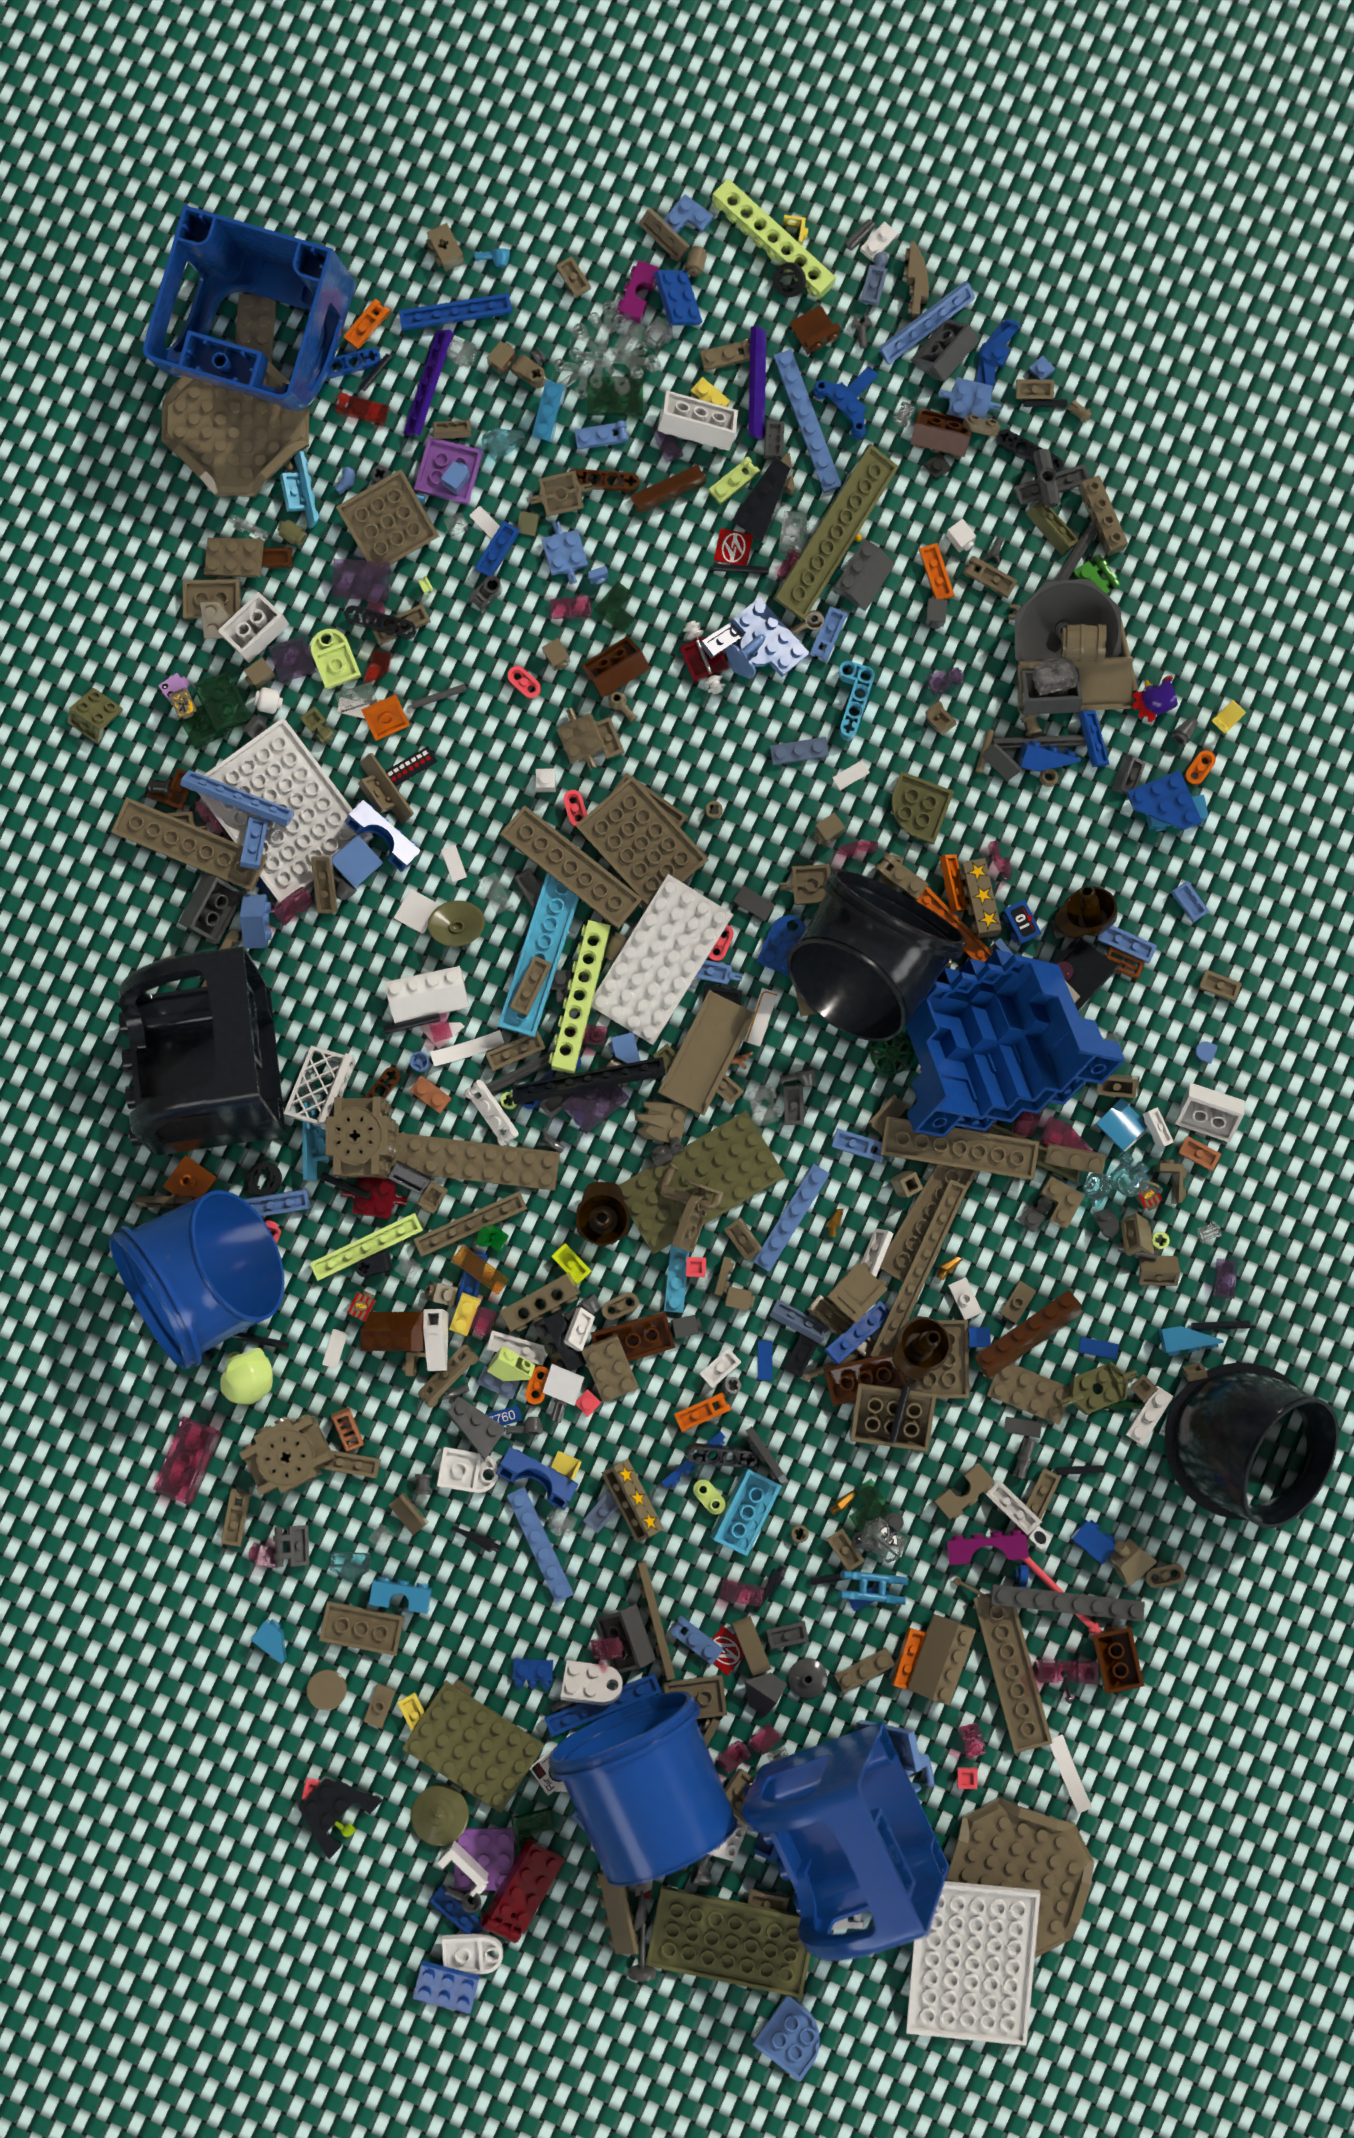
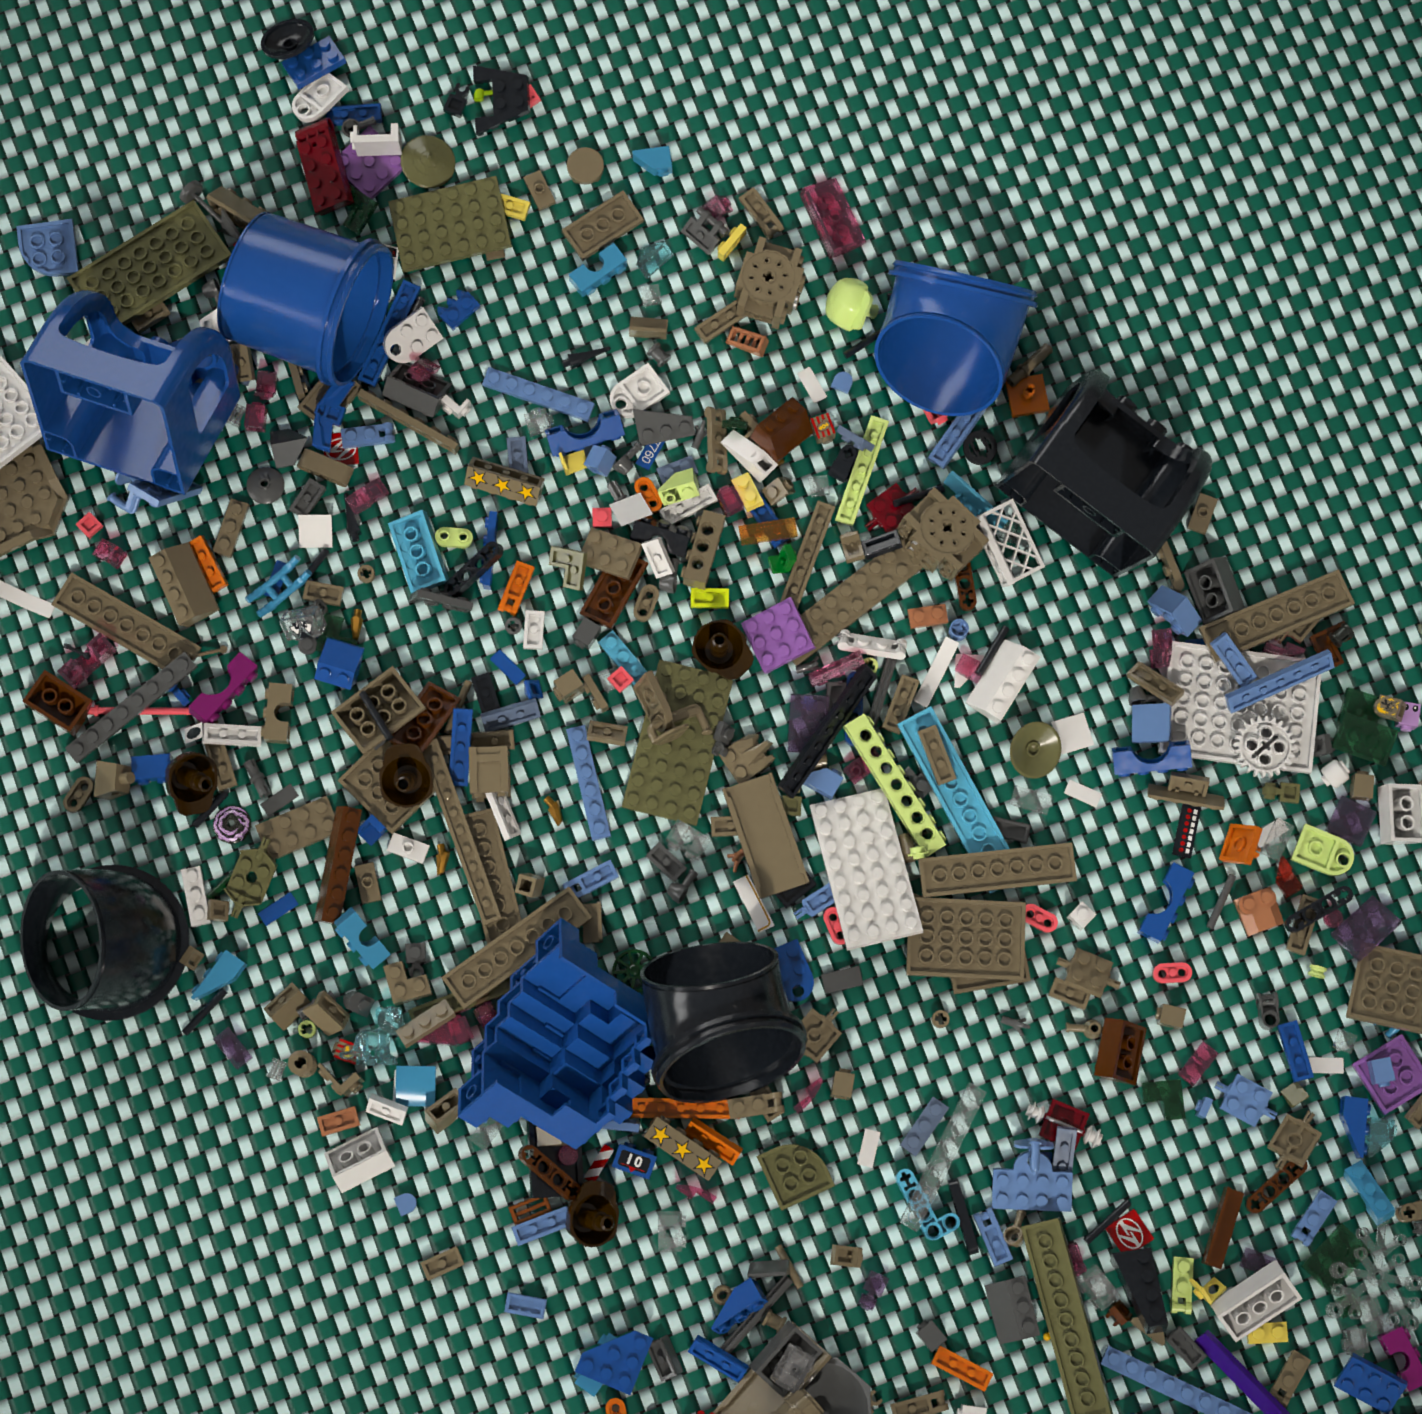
camera: 135 degrees right, 5 degrees down
none -> dark brown piece [165,751,217,816]
none -> dish [213,806,252,844]
none -> black dish [261,19,315,59]
none -> dark tan piece [288,1050,317,1078]
none -> white sticker [298,515,333,548]
none -> blue plate [312,380,355,453]
none -> blue slope [314,637,365,690]
none -> dark azure arch [334,907,391,969]
none -> white bracket [441,395,471,419]
none -> black plate [443,83,469,118]
none -> reddish brown beam [518,1145,581,1201]
none -> blue slope [524,680,543,699]
none -> plate [549,546,588,591]
none -> medium blue brick [584,445,617,477]
none -> sticker [584,1144,614,1181]
none -> clear brick [658,1211,686,1252]
none -> light yellow plate [717,224,747,262]
none -> clear green plate [722,417,748,431]
none -> medium lavender plate [741,597,816,674]
none -> clear pink plate [808,650,865,687]
none -> medium blue tile [831,372,853,394]
none -> sand blue plate [836,425,875,452]
none -> clear plate [899,1083,987,1232]
none -> yellowish green plate [908,846,929,859]
none -> black beam [947,1178,979,1256]
none -> dark grey bar [1001,1016,1030,1036]
none -> reddish brown tile [1106,1299,1133,1326]
none -> blue arch [1137,862,1195,944]
none -> light yellow bracket [1189,1277,1227,1305]
none -> white gear [1233,716,1297,778]
none -> nougat slope [1233,887,1284,937]
none -> blue slope [1339,1096,1371,1159]

